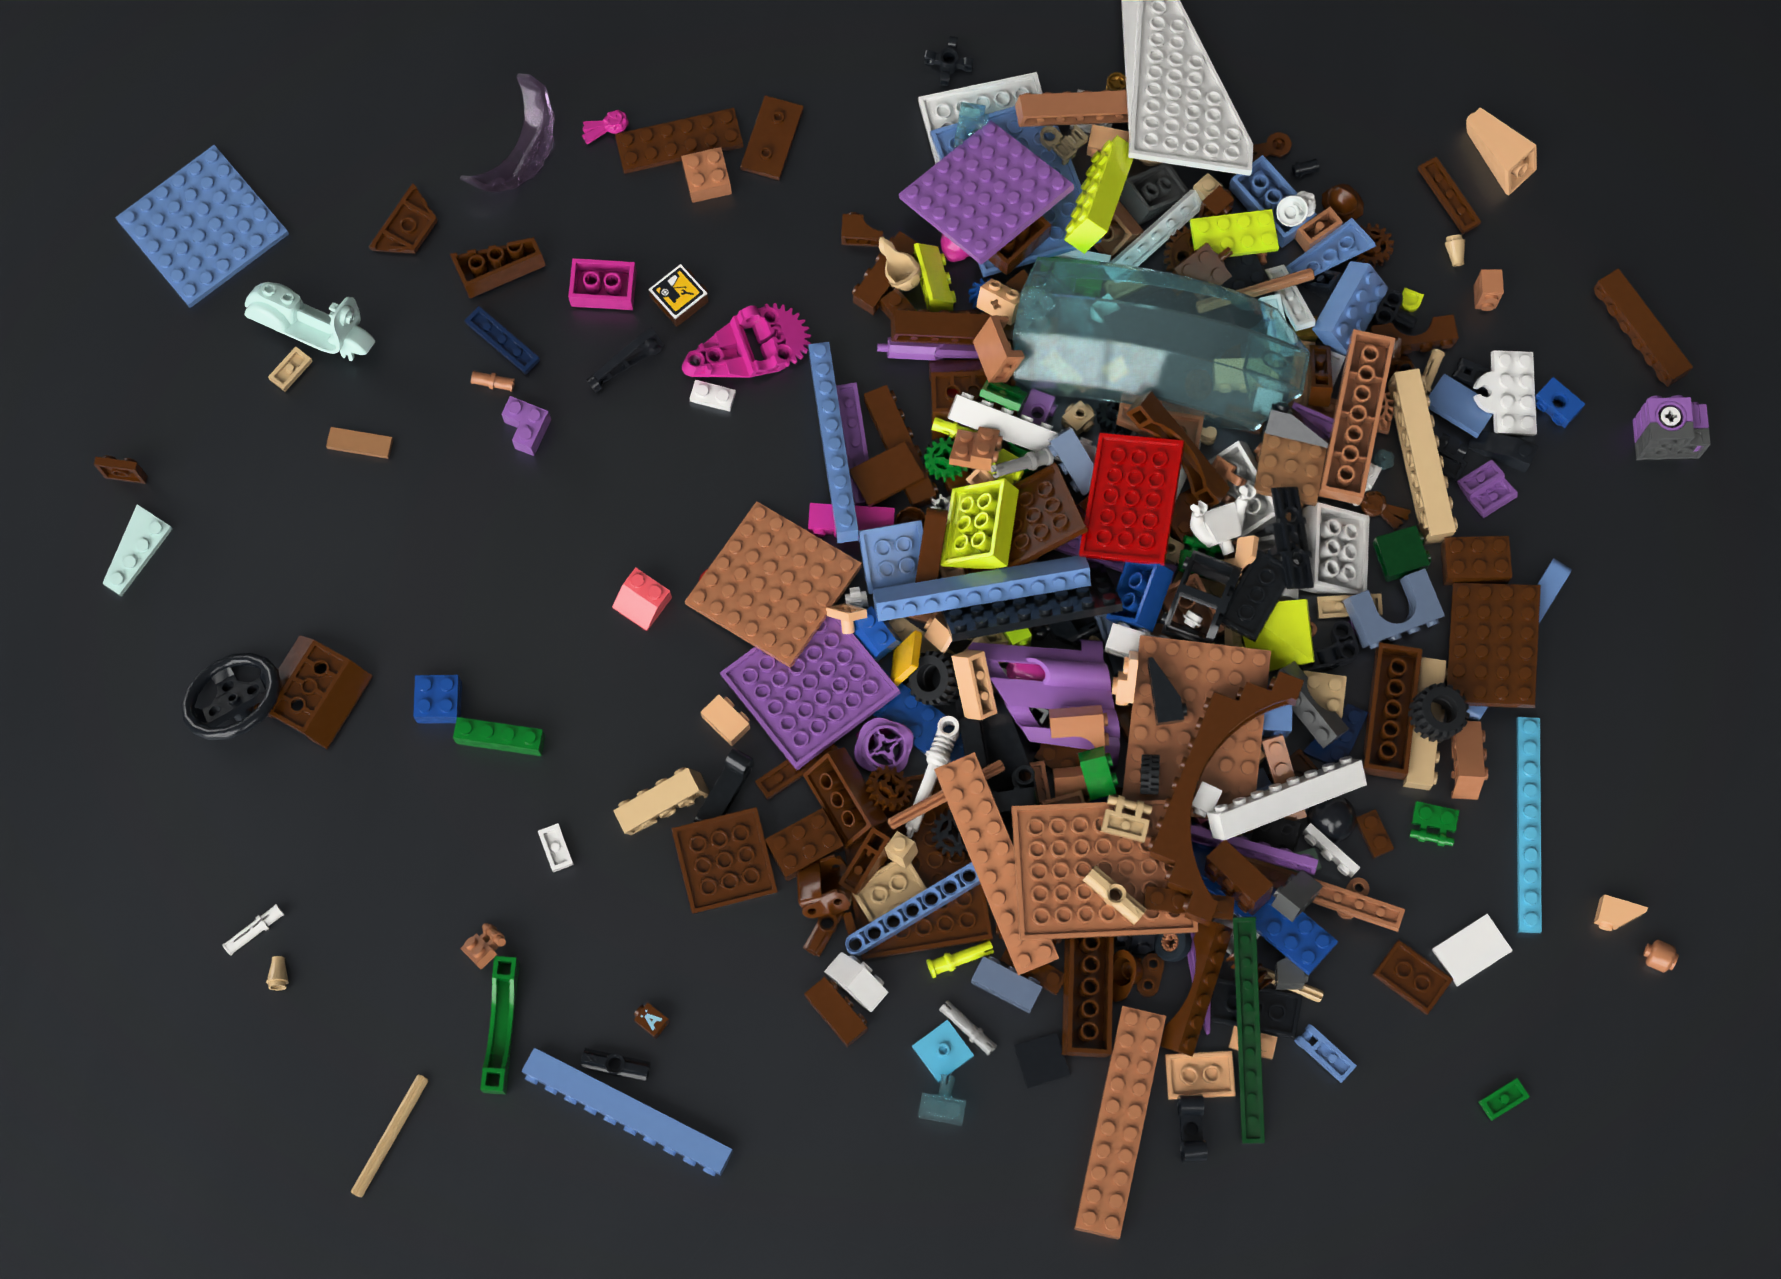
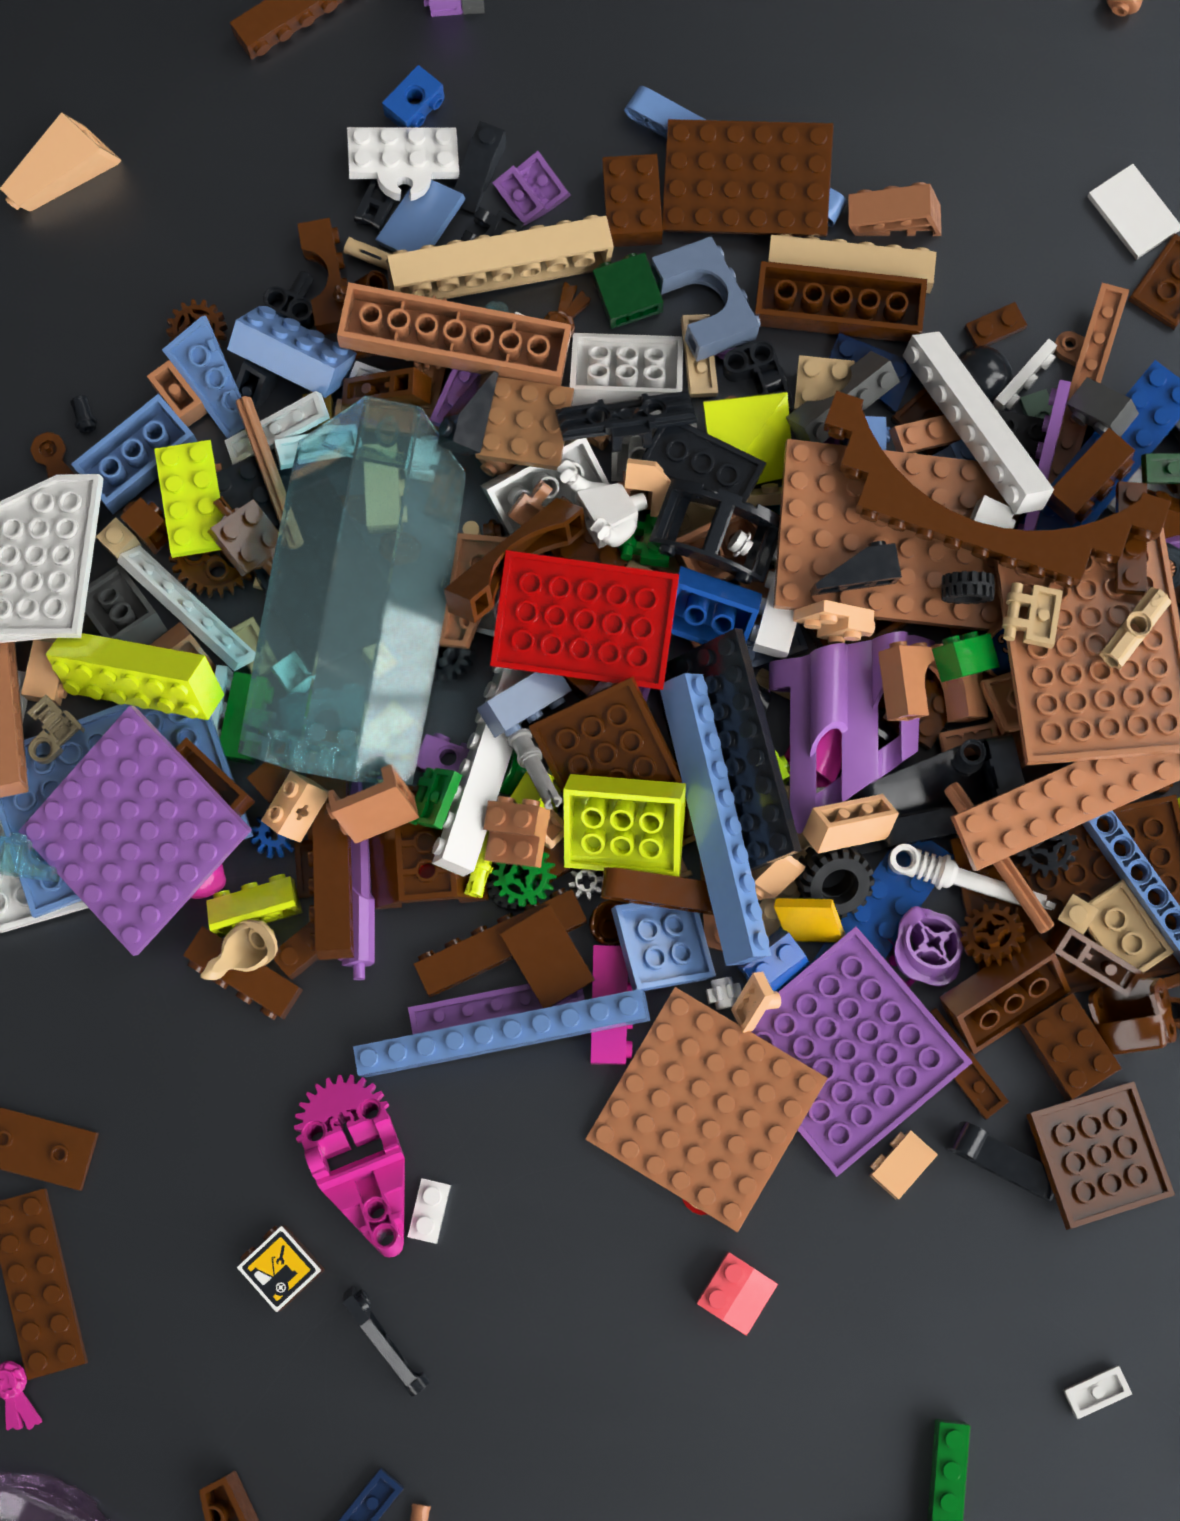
camera: 90 degrees left, 5 degrees up
medium lavender brick [501,396,551,456] -> none
dark pink brick [568,258,637,310] -> none
tan wedge [613,767,710,835] -> none
nougat brick [681,147,732,203] -> none
reddish brown arch [841,212,883,247] -> none
tan brick [1061,400,1095,436] -> none
white hair [1276,191,1316,227] -> none
reddish brown piece [1322,183,1364,223] -> none
neon yellow tile [1401,288,1424,312] -> none
black tyre [1408,683,1470,742] -> none
green plate [1409,801,1459,847] -> none
reddish brown plate [1418,157,1481,235] -> none
tan cone [1444,235,1465,267] -> none
nougat brick [1474,269,1504,311] -> none
medium azure plate [1517,717,1542,933] -> none
light nougat slope [1594,895,1648,931] -> none
none -> reddish brown plate [483,519,505,537]

